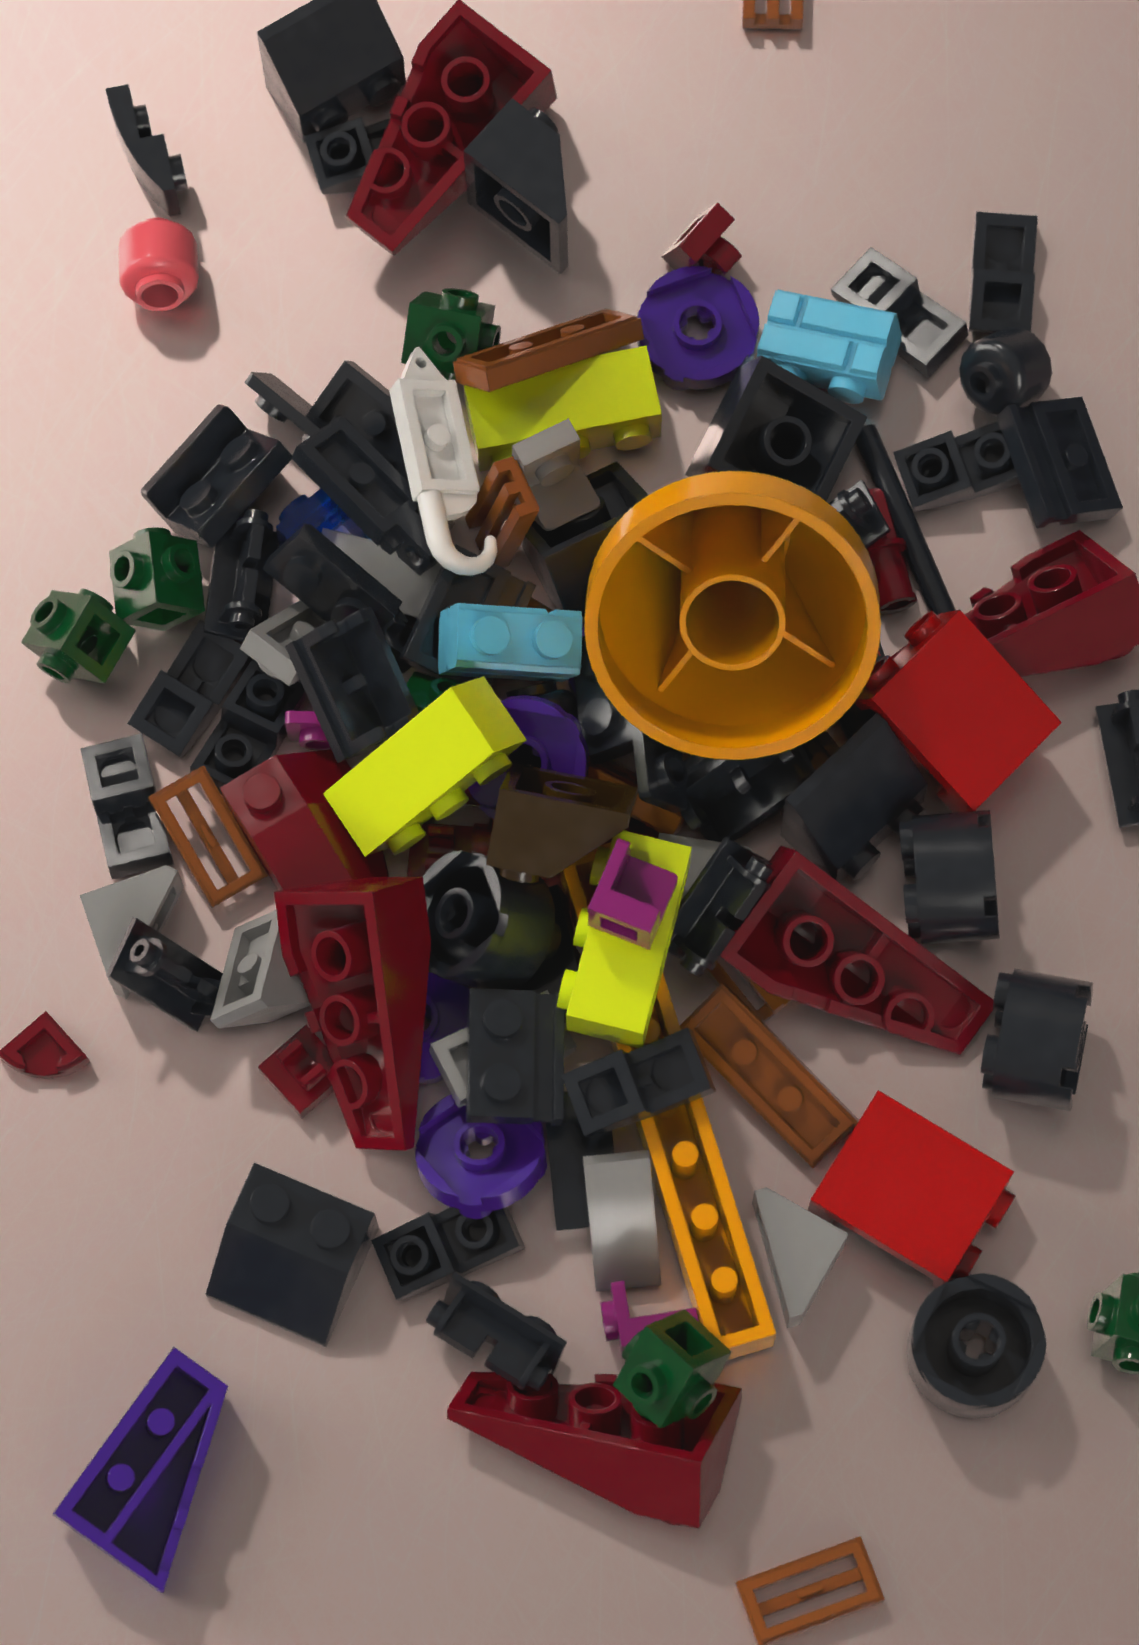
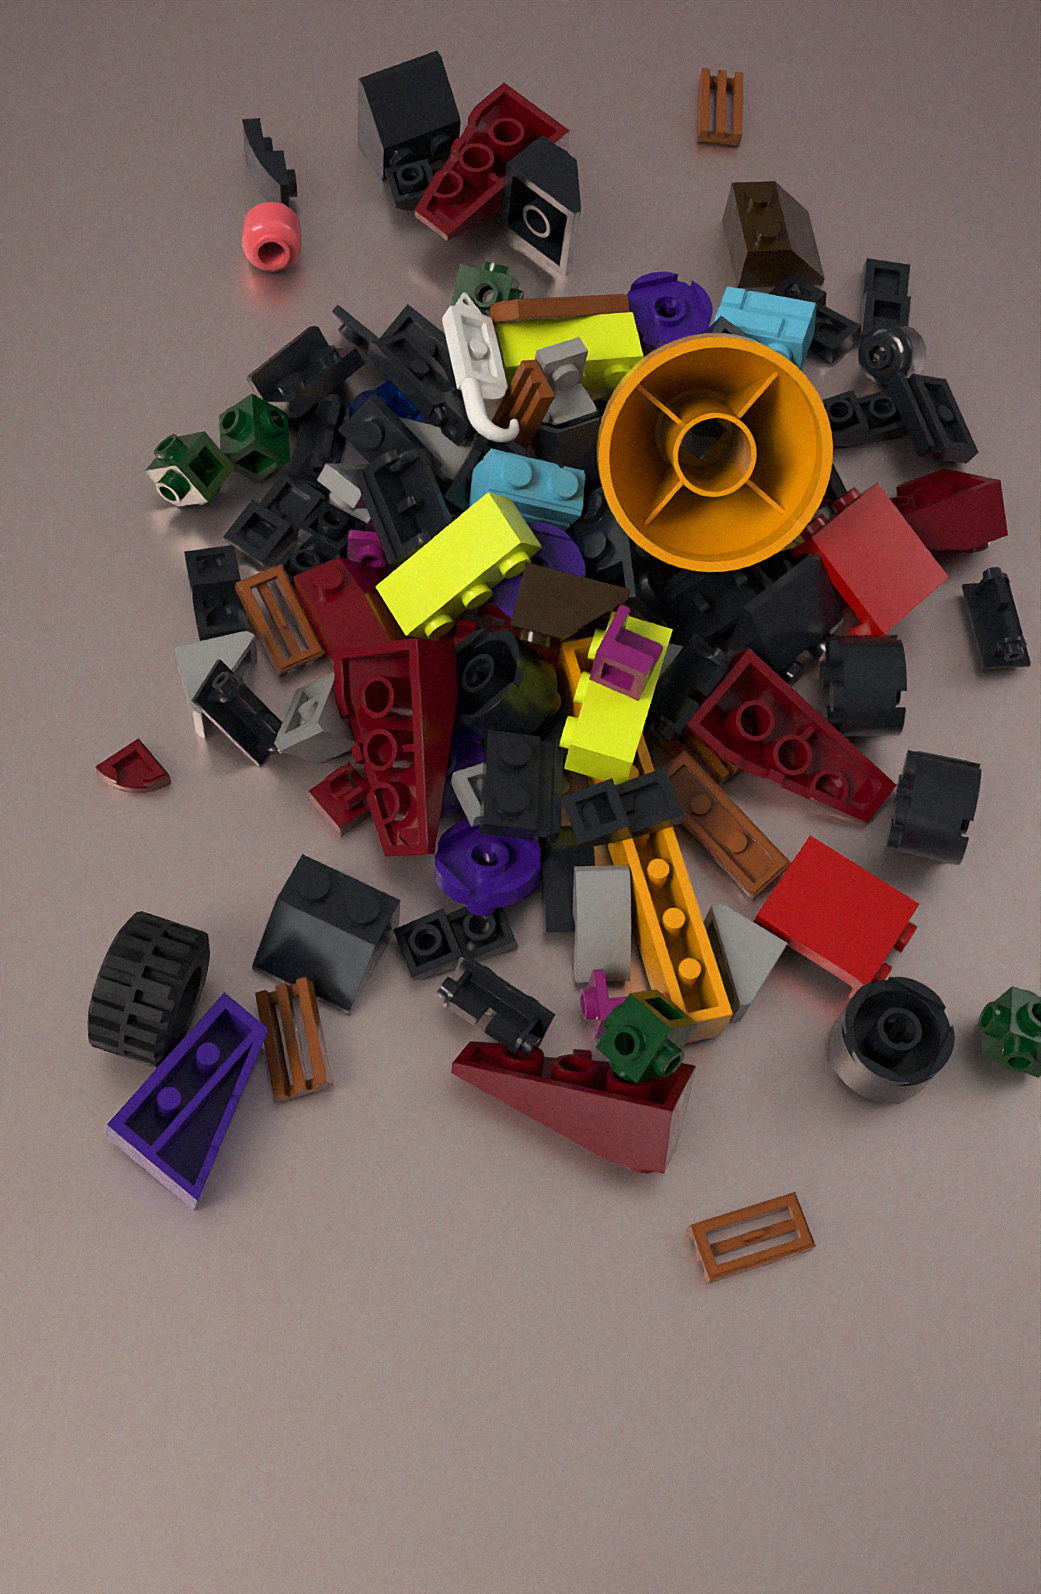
camera: 10 degrees left, 10 degrees down
dark red tile [662,202,742,275] -> none
none -> black tyre [87,911,210,1068]
none -> dark orange tile [255,977,333,1102]
none -> dark brown slope [722,181,825,288]

